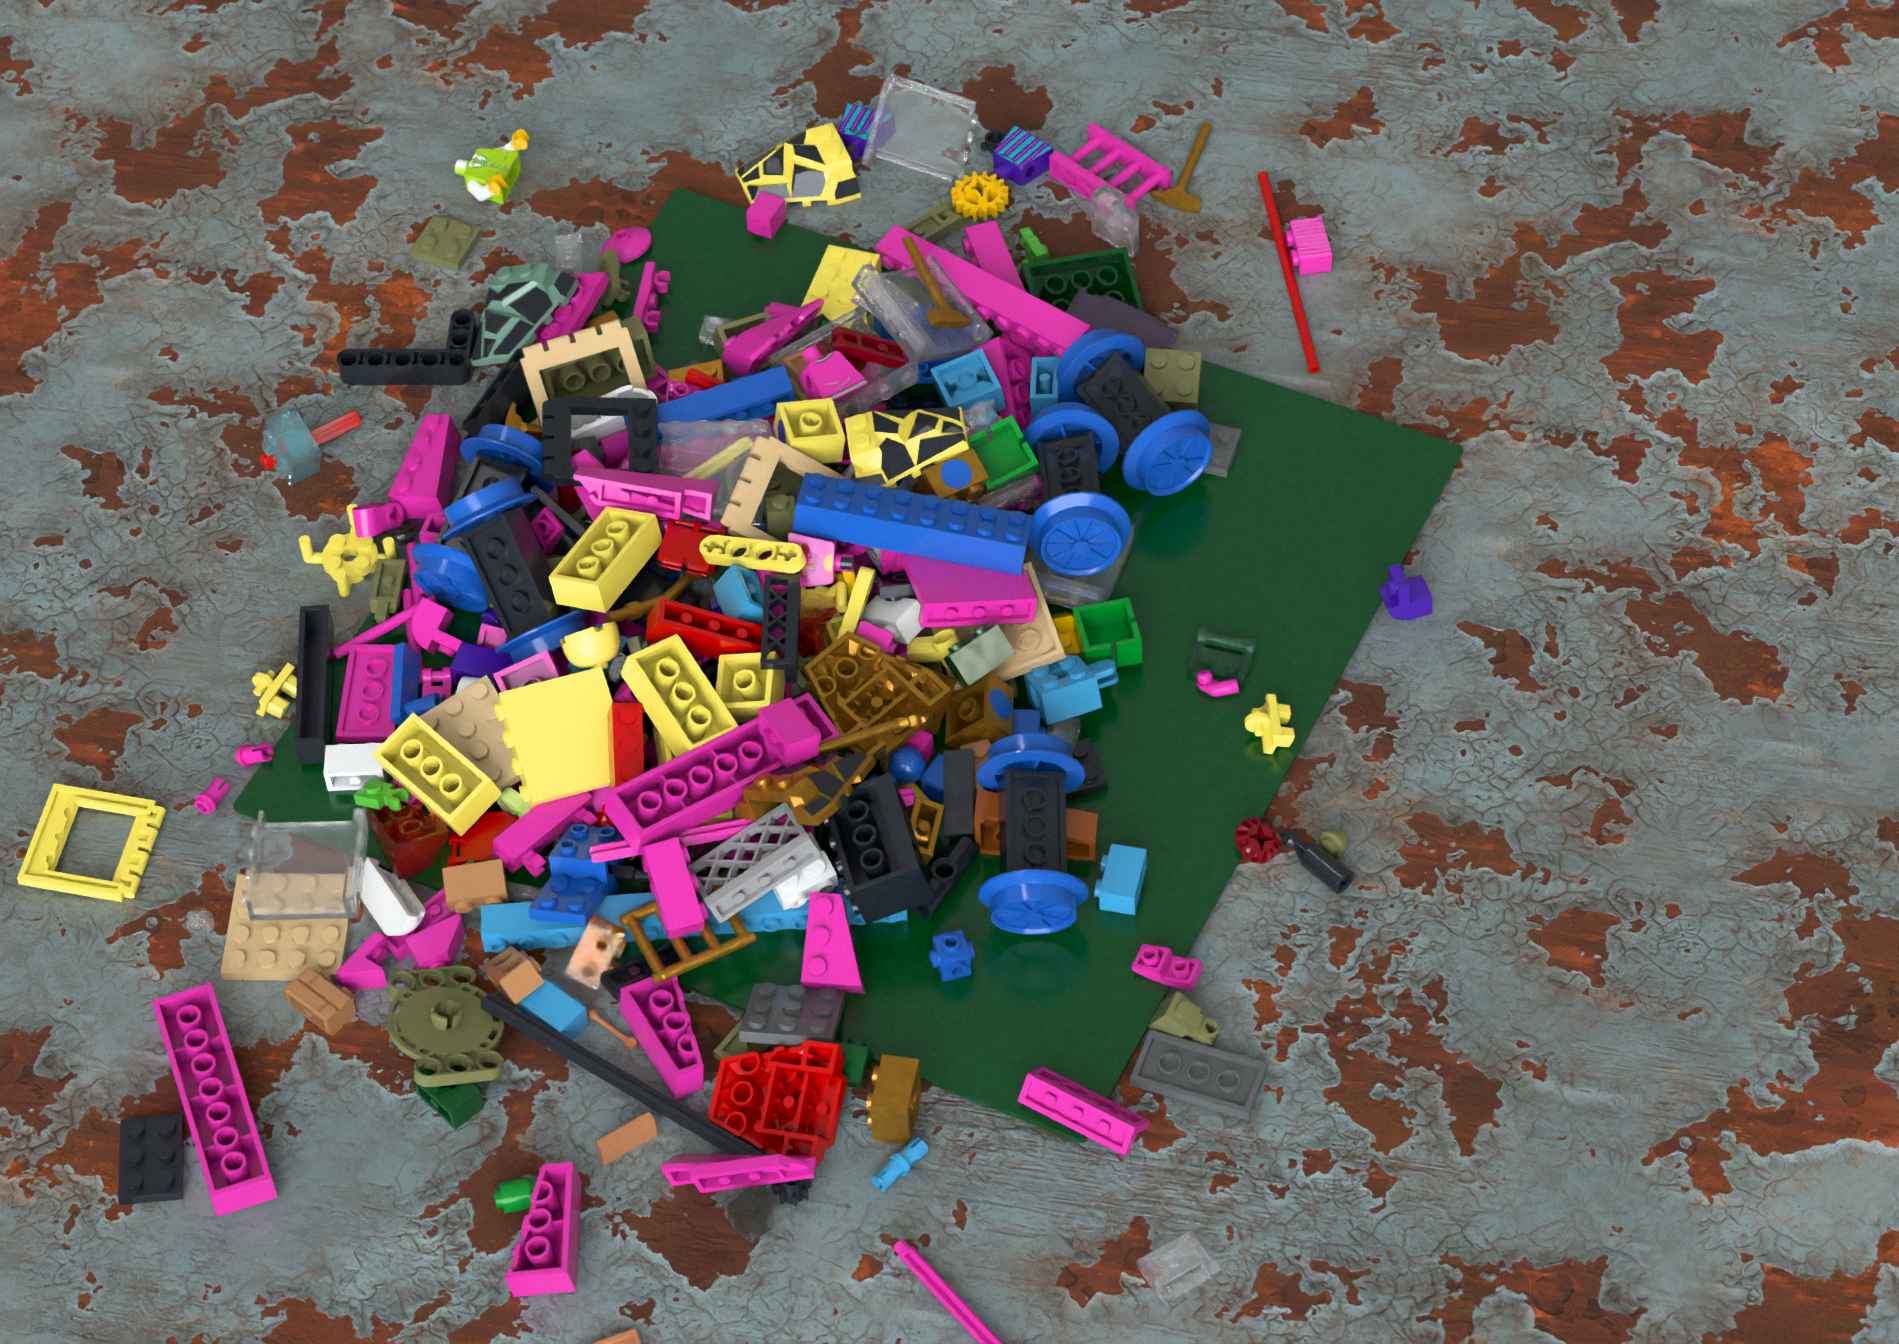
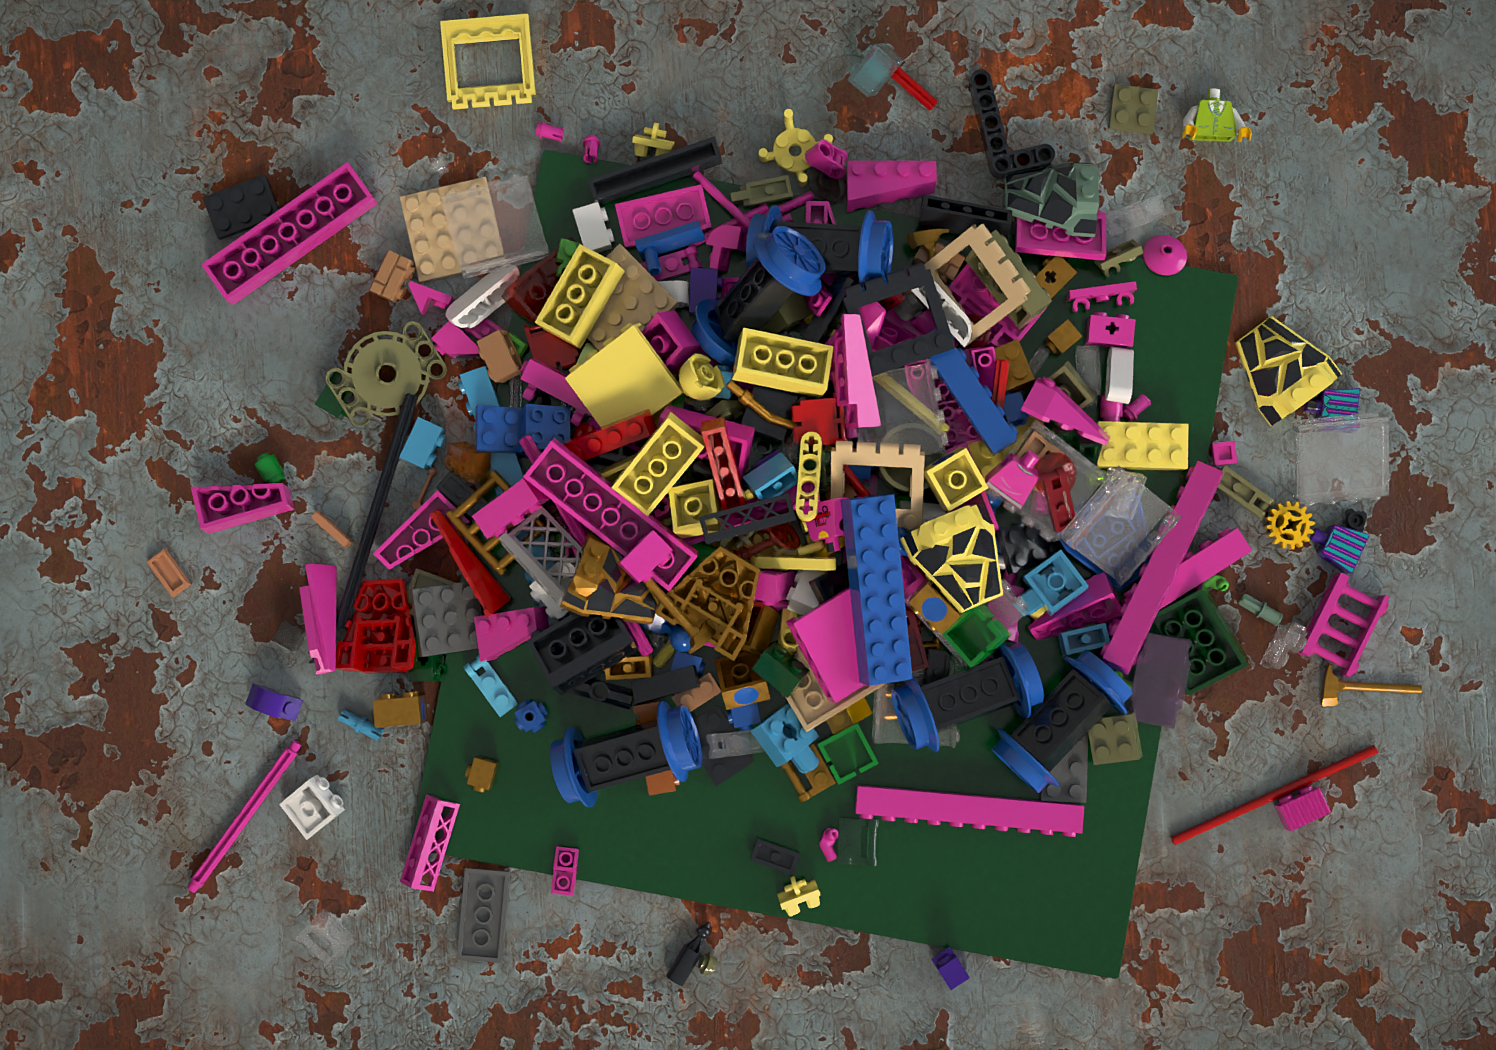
camera: 70 degrees right, 35 degrees up
medium nougat brick [481,945,545,1005] -> none
dark pink brick [746,191,787,239] -> none
olive brick [765,495,795,541] -> none
pearl gold piece [902,236,973,328] -> none
bright green plate [1019,226,1049,262] -> none
dark azure brick [1094,844,1147,915] -> none
olive brick [1149,991,1220,1047] -> none
dark red gear [1235,816,1281,864] -> none
none -> dark purple brick [245,683,303,721]
none -> white plate [279,775,345,840]
none -> red wedge [430,509,511,617]
none -> medium azure plate [463,655,519,717]
none -> pearl gold brick [465,756,499,792]
none -> black plate [750,838,800,875]
none -> pearl gold plate [780,743,836,803]
none -> dark pink brick [854,785,1084,837]
none -> pearl gold brick [1044,320,1082,357]
none -> dark pink brick [1085,312,1136,349]
none -> white beam [1105,346,1134,404]
none -> dark pink pin [1123,394,1151,421]
none -> dark pink plate [1210,441,1237,466]
none -> sand green axle [1238,594,1283,626]

